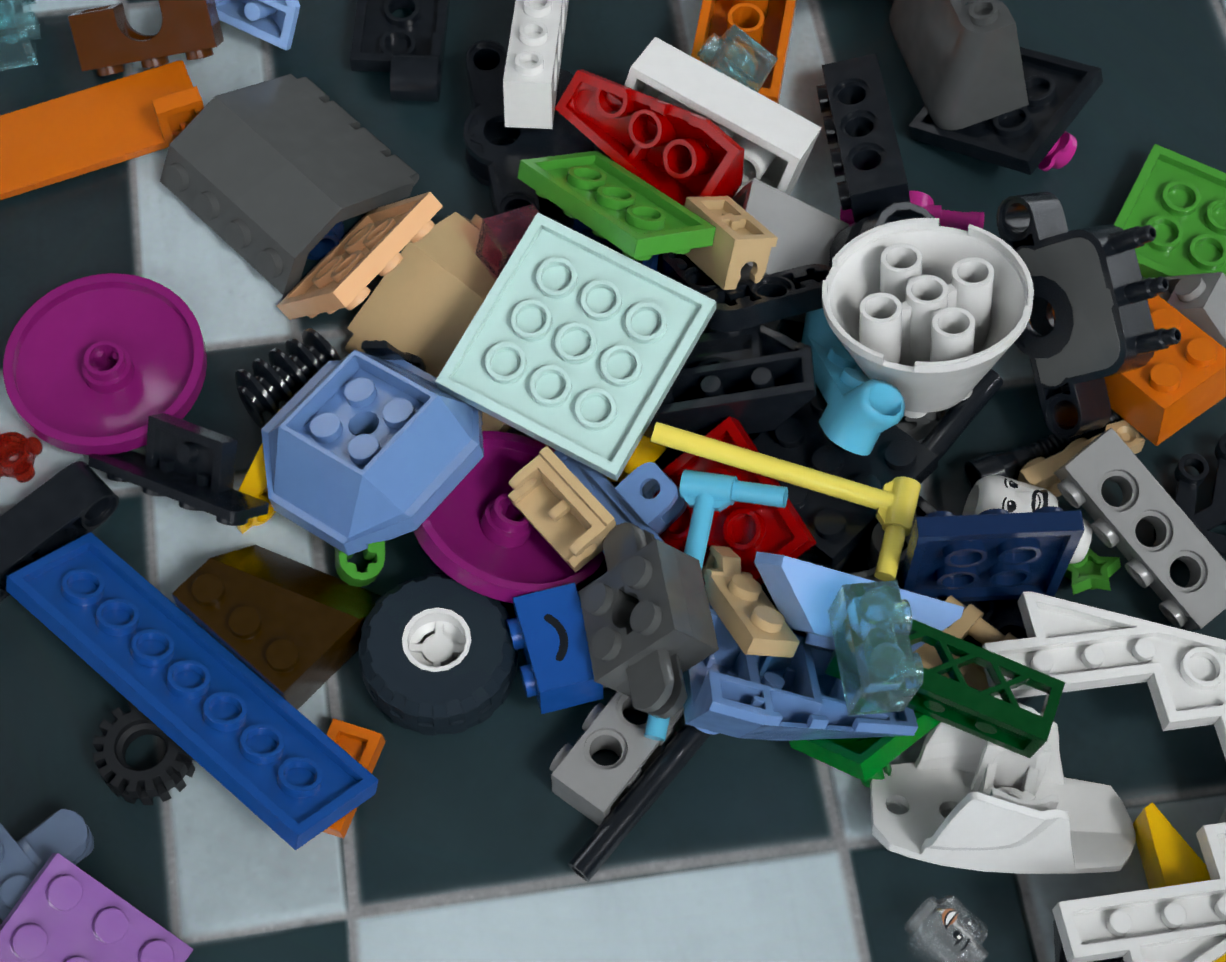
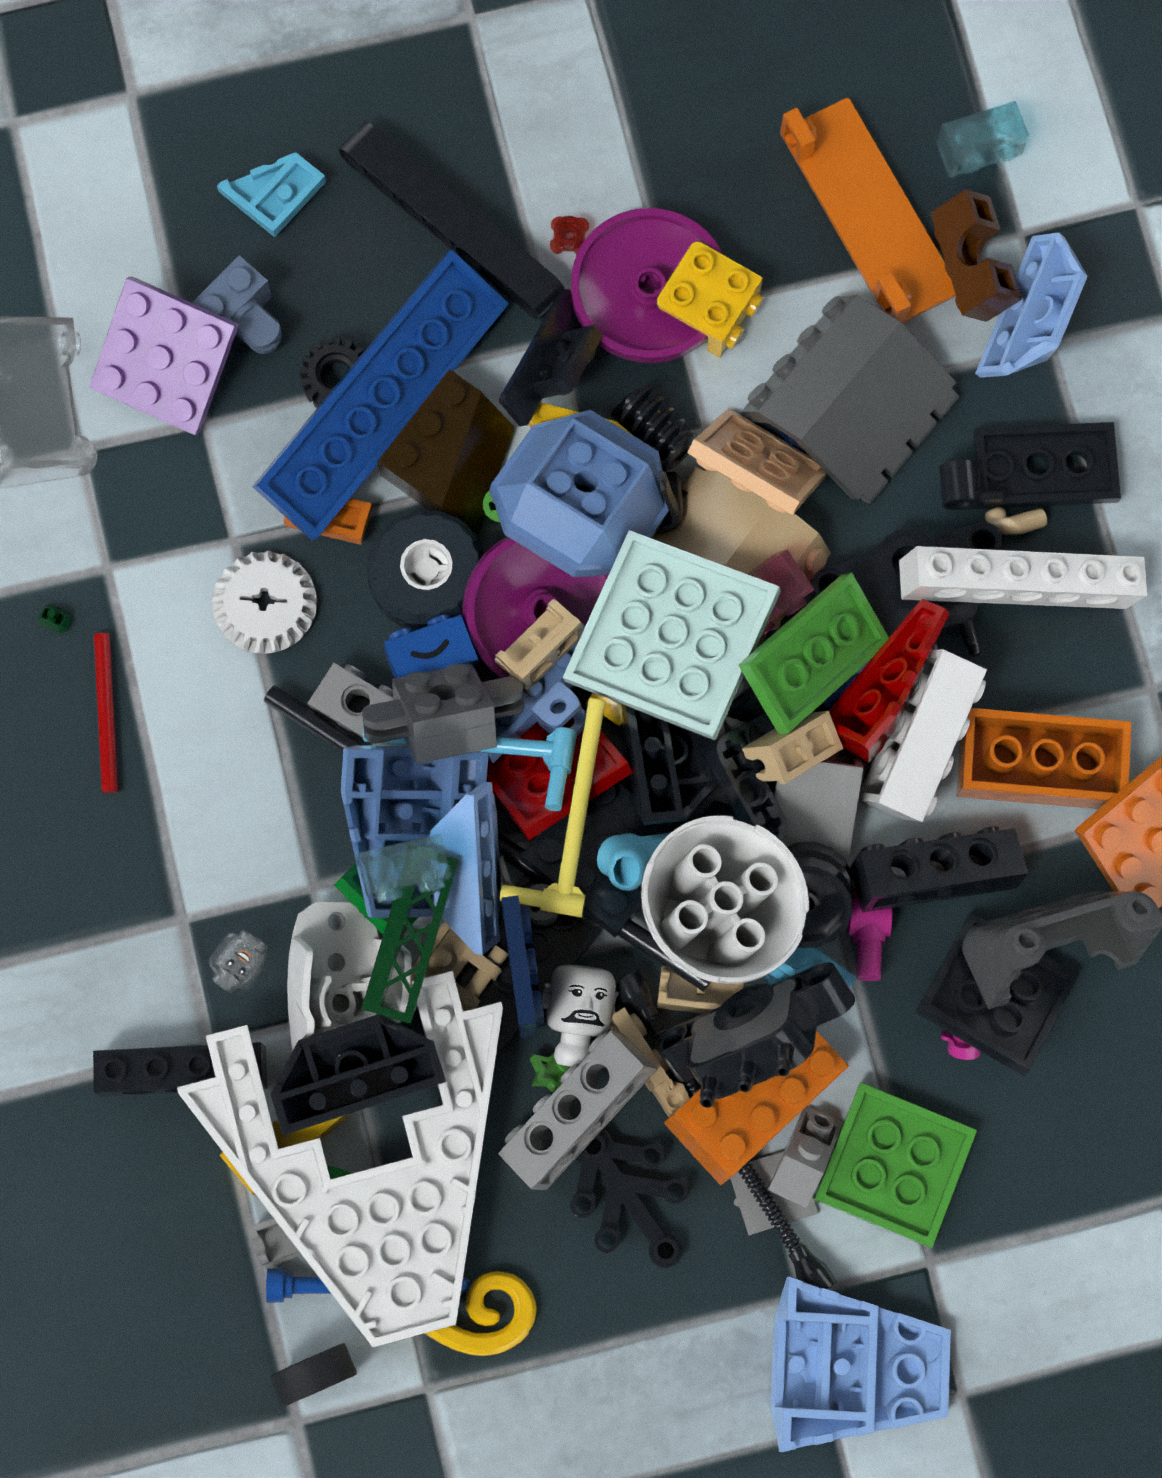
camera: 85 degrees right, 15 degrees up
clear light blue bracket [697,24,778,92] -> none
tan hinge [702,545,800,658] -> none
none -> white gear [212,550,317,654]
none -> black wedge [270,1014,446,1135]
none -> yellow bracket [657,242,764,358]
none -> tan hinge [657,966,744,1018]
none -> tan arm [985,507,1047,535]

